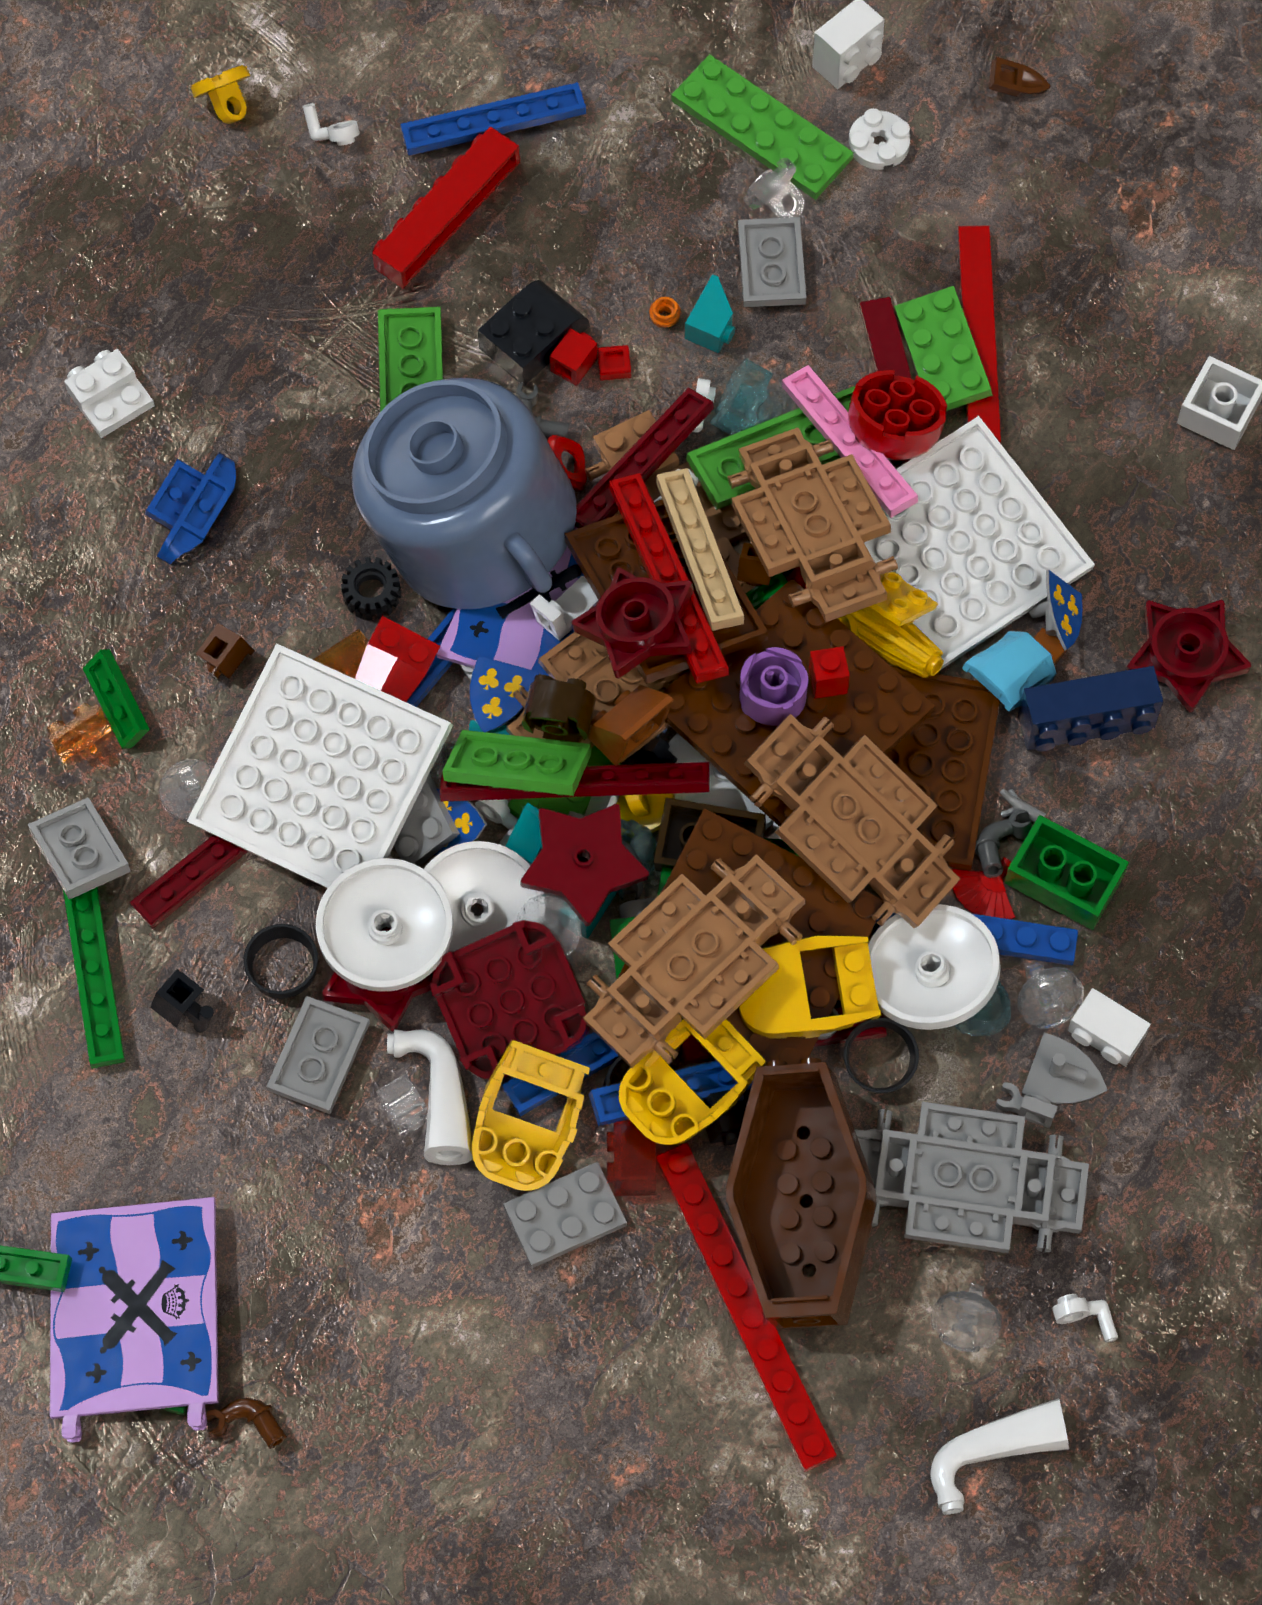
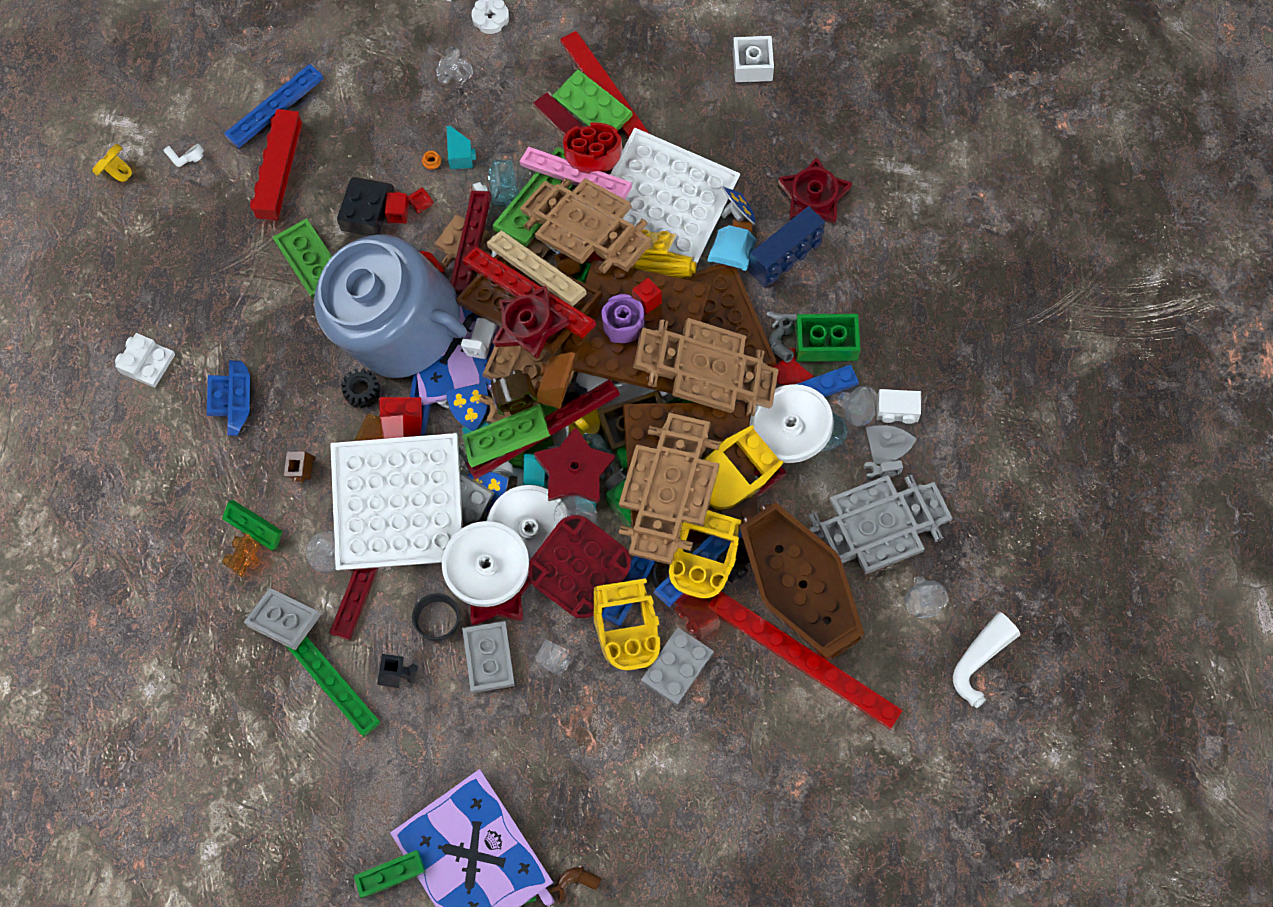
camera: 30 degrees left, 0 degrees up
white animal [387,1029,473,1165] -> none
bright green plate [671,54,854,200] -> none
light grey plate [738,217,807,307] -> none
black tyre [844,1018,919,1093] -> none
white plate [1052,1294,1118,1343] -> none

